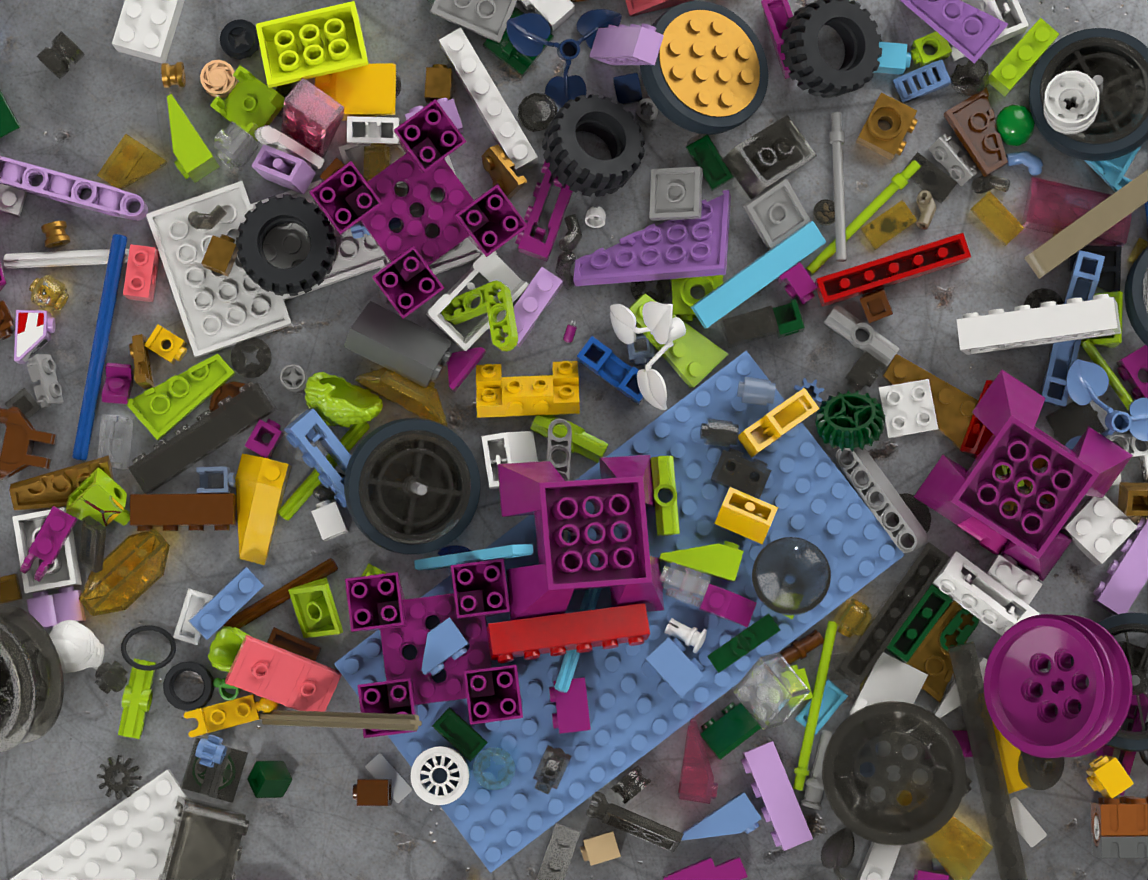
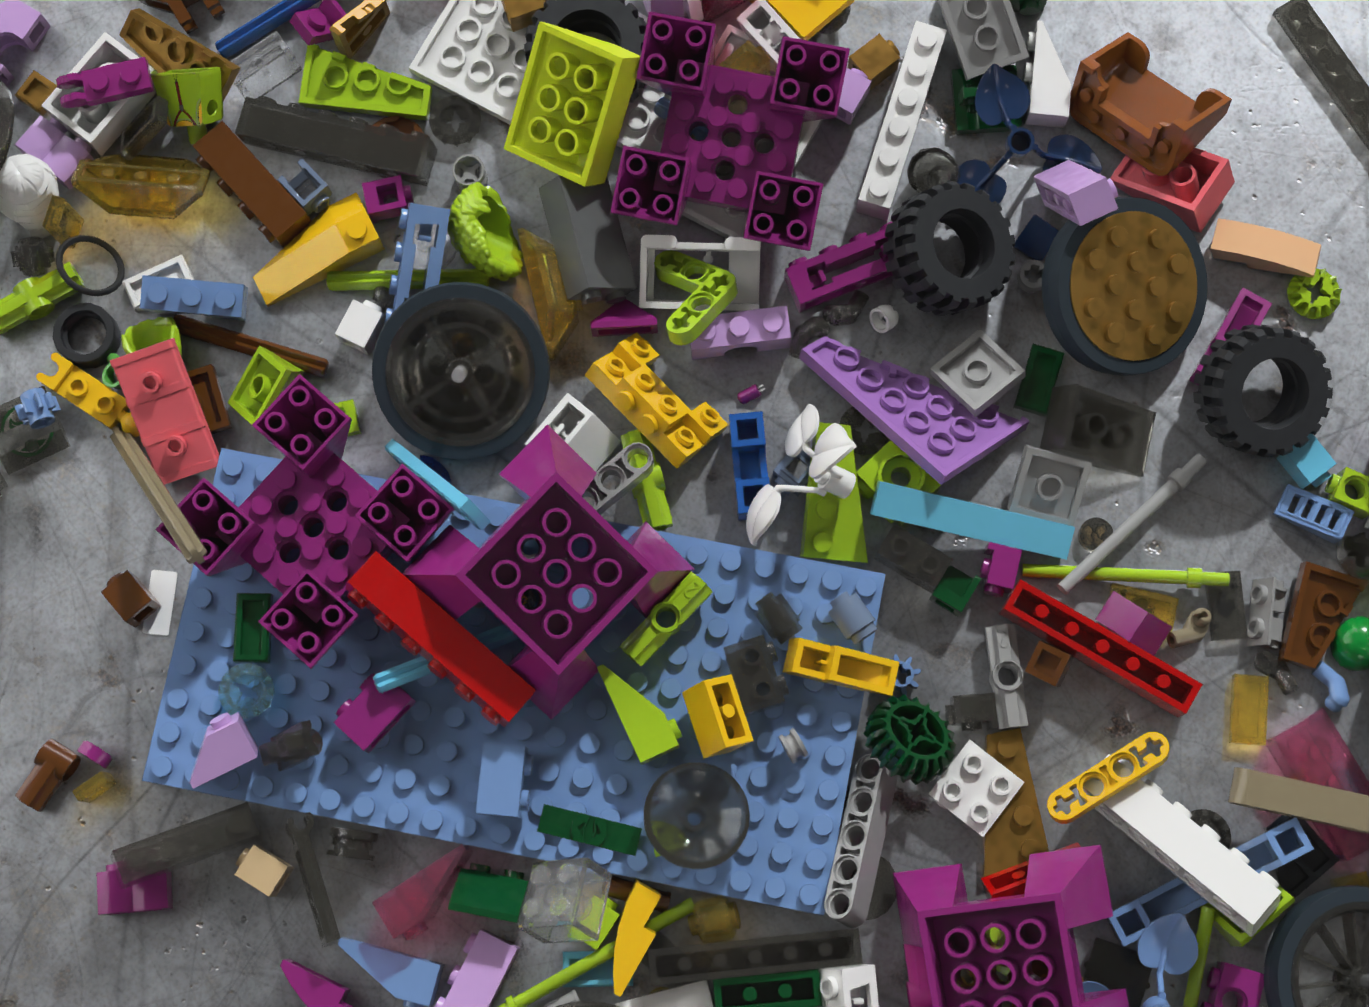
camera: 50 degrees right, 5 degrees down
yellow brick [144,324,187,365] -> none
dark green panel [247,761,293,798] -> none
white wheel [411,746,469,805] -> none
medium blue slope [421,617,469,676] -> none
pearl gold wing [481,144,527,199] -> none
clear brick [659,562,712,607] -> none
white pin [665,618,707,653] -> none
magenta slope [699,584,757,628] -> none
pearl gold brick [856,92,918,160] -> none
none -> clear yellow tile [42,195,84,249]
none -> lavender slope [190,712,258,789]
none -> neon yellow slope [504,22,640,187]
none -> yellow slope [613,879,661,997]
none -> light grey bush [778,728,809,764]
none -> yellow beam [1047,732,1169,824]
none -> magenta slope [1095,591,1172,656]

